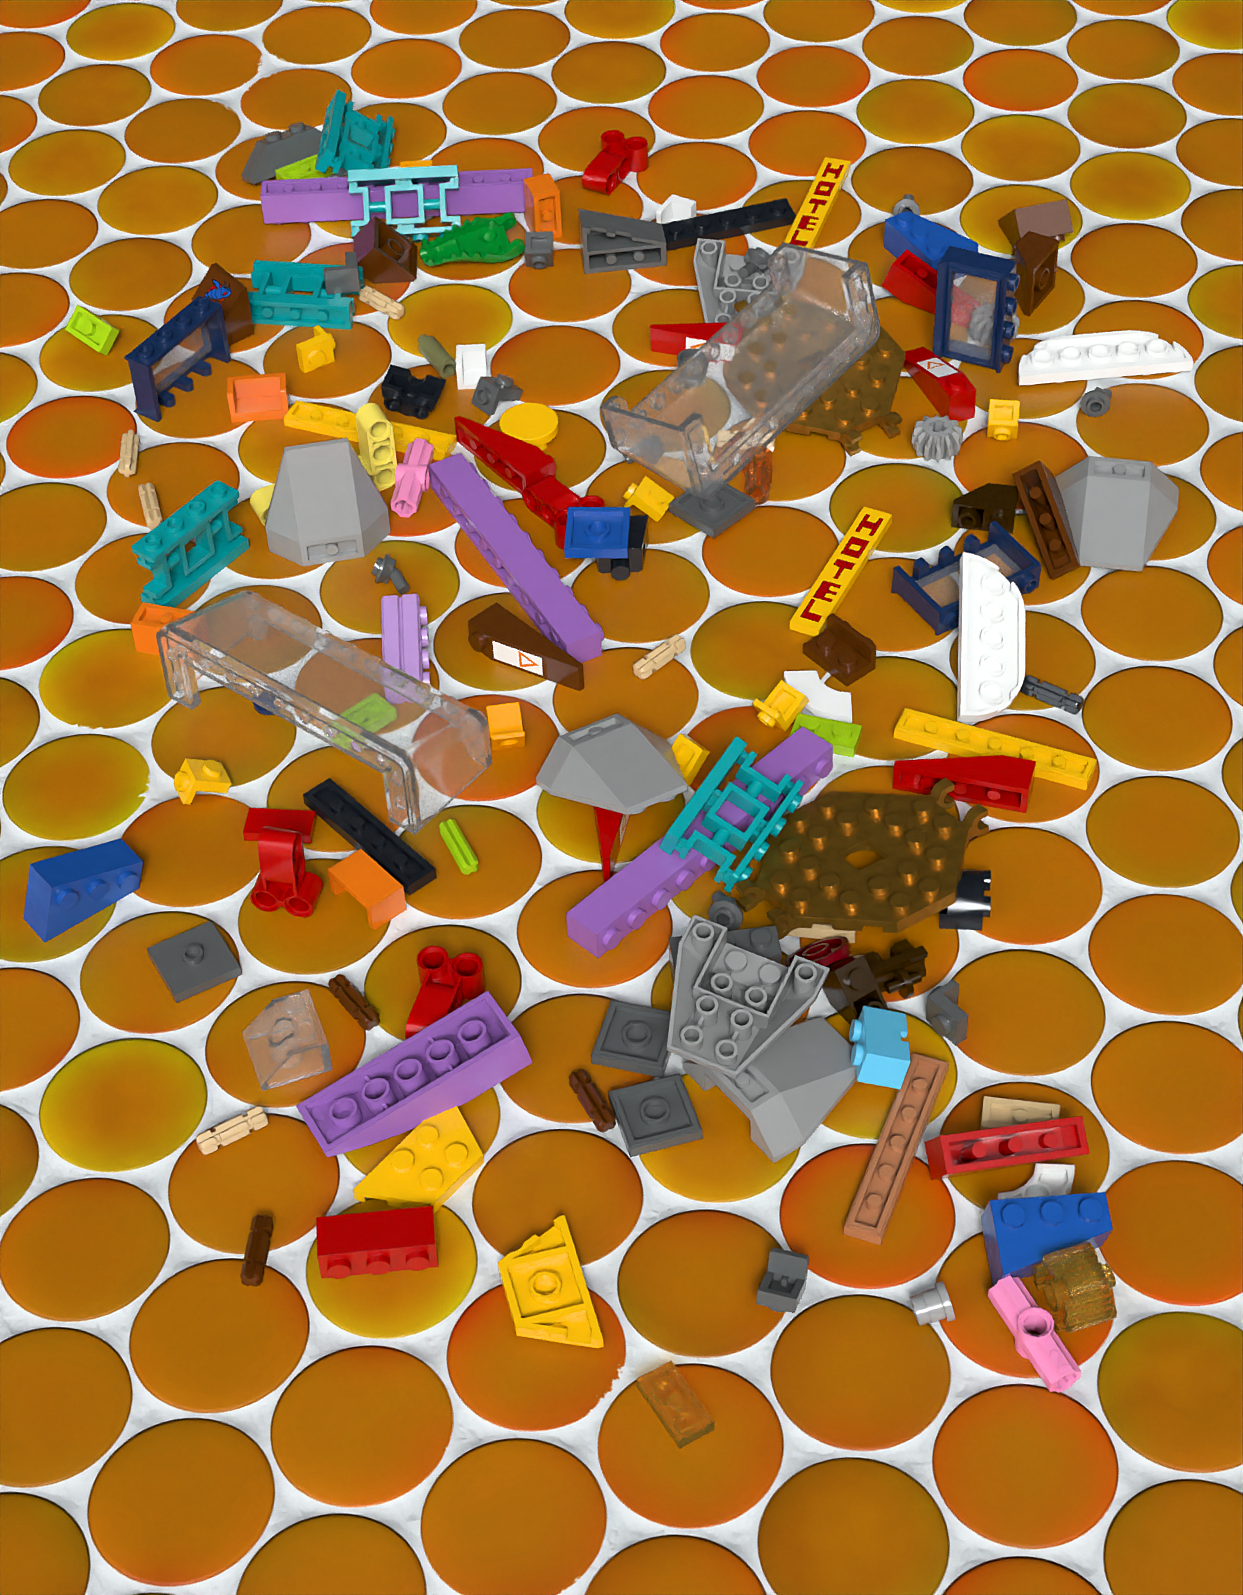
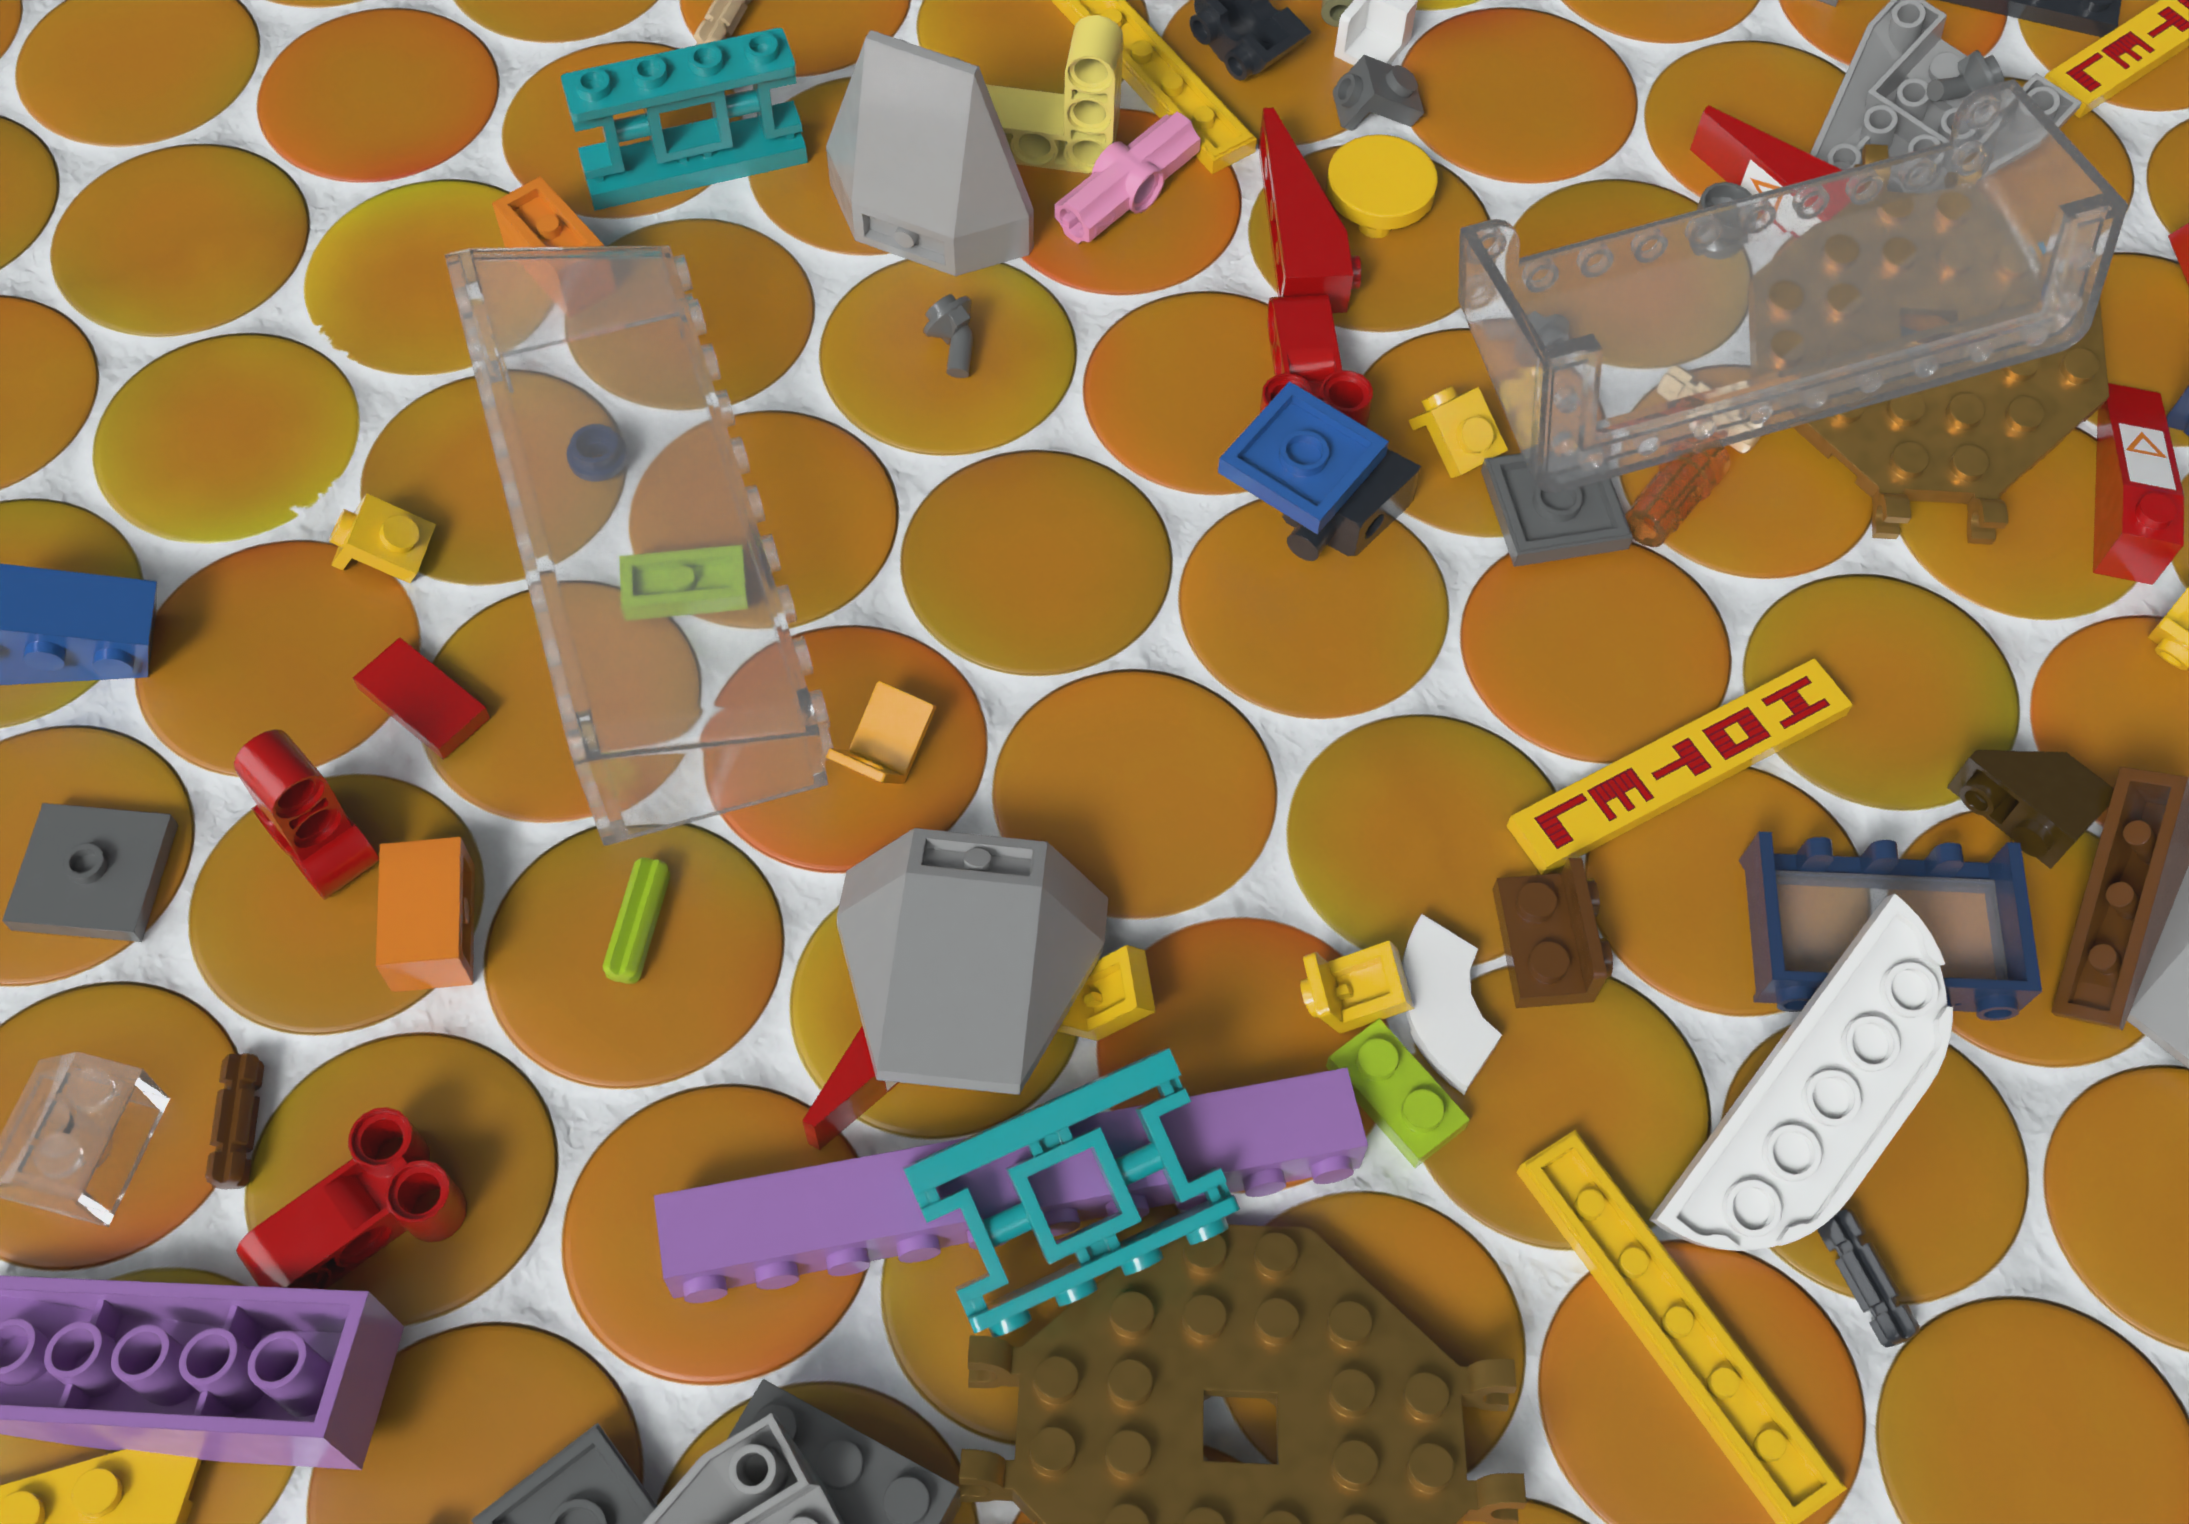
camera: 30 degrees right, 15 degrees up
black plate [303,778,437,896] -> none
lavender brick [381,594,431,708] -> none
medium lavender brick [428,453,604,663] -> none
reddish brown slope [468,602,584,691] -> none
tan axle [633,634,686,680] -> none
dark grey plate [708,891,743,931] -> none
red slope [892,755,1036,813] -> none
light grey gear [911,414,963,463] -> none

